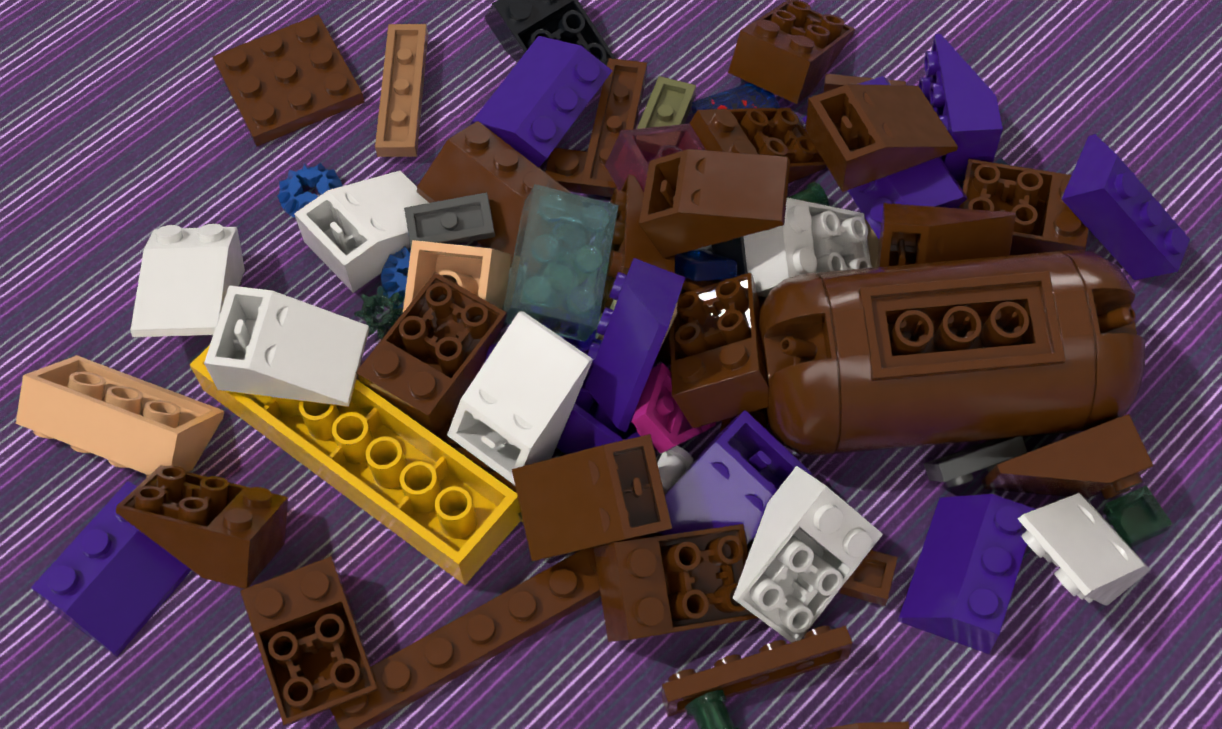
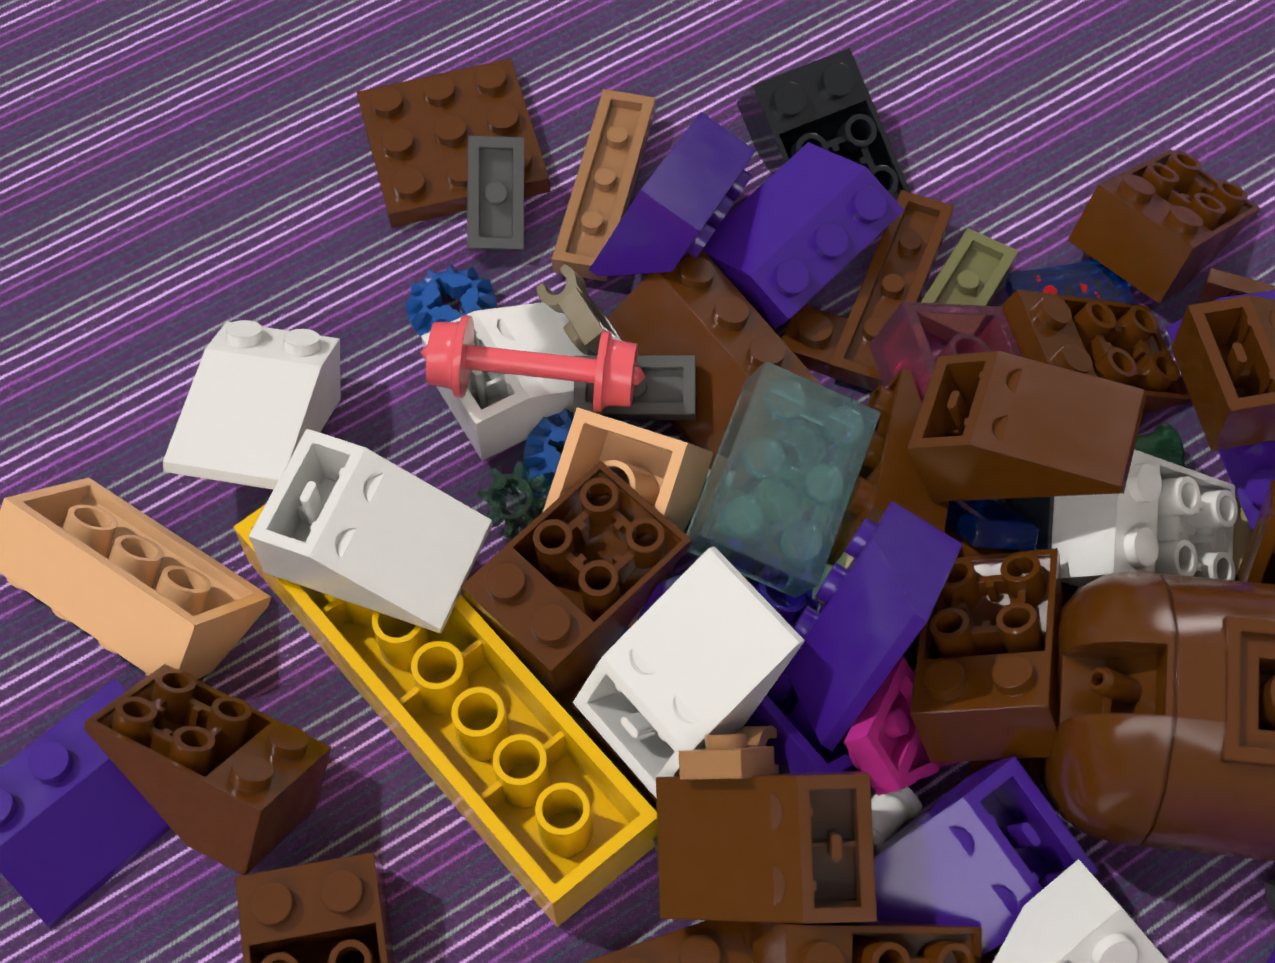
camera: 10 degrees right, 0 degrees up
none -> coral piece [420,315,646,414]
none -> dark grey plate [467,136,524,252]
none -> dark tan plate [536,264,622,355]
none -> dark purple slope [589,112,756,277]
none -> medium nougat plate [679,726,779,779]

